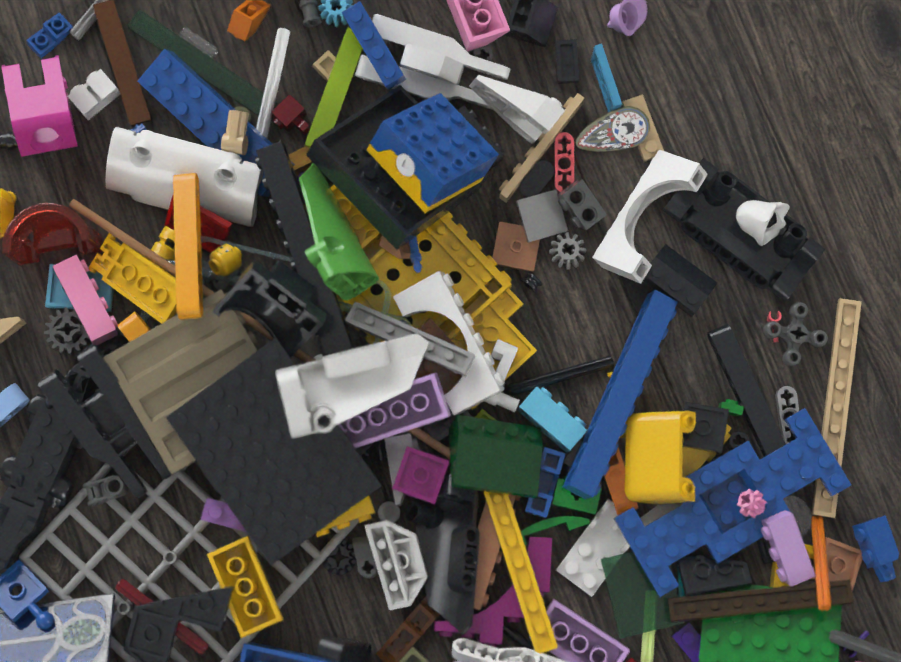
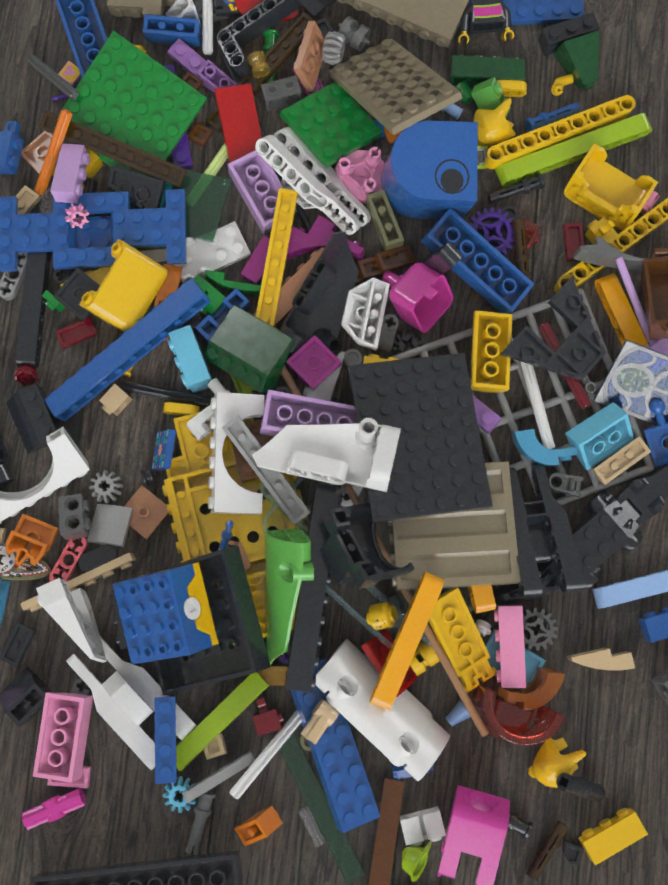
camera: 155 degrees left, 0 degrees up
none -> orange plate [5,513,60,567]
none -> dark red plate [14,365,39,386]
none -> dark red tile [55,317,98,349]
none -> tan brick [99,384,133,416]
none -> blue tile [151,429,176,471]
none -> yellow beam [163,402,200,416]
none -> light grey beam [182,751,255,803]
none -> dark pink piece [382,263,453,333]
none -> lime piece [402,841,432,882]
none -> medium blue cone [445,699,471,727]
none -> white plate [475,619,491,637]
none -> dark orange arch [497,667,565,710]
none -> dark azure arch [511,429,577,467]
none -> white axle [520,361,555,449]
none -> medium azure slope [565,402,634,470]
none -> tan plate [592,436,651,485]

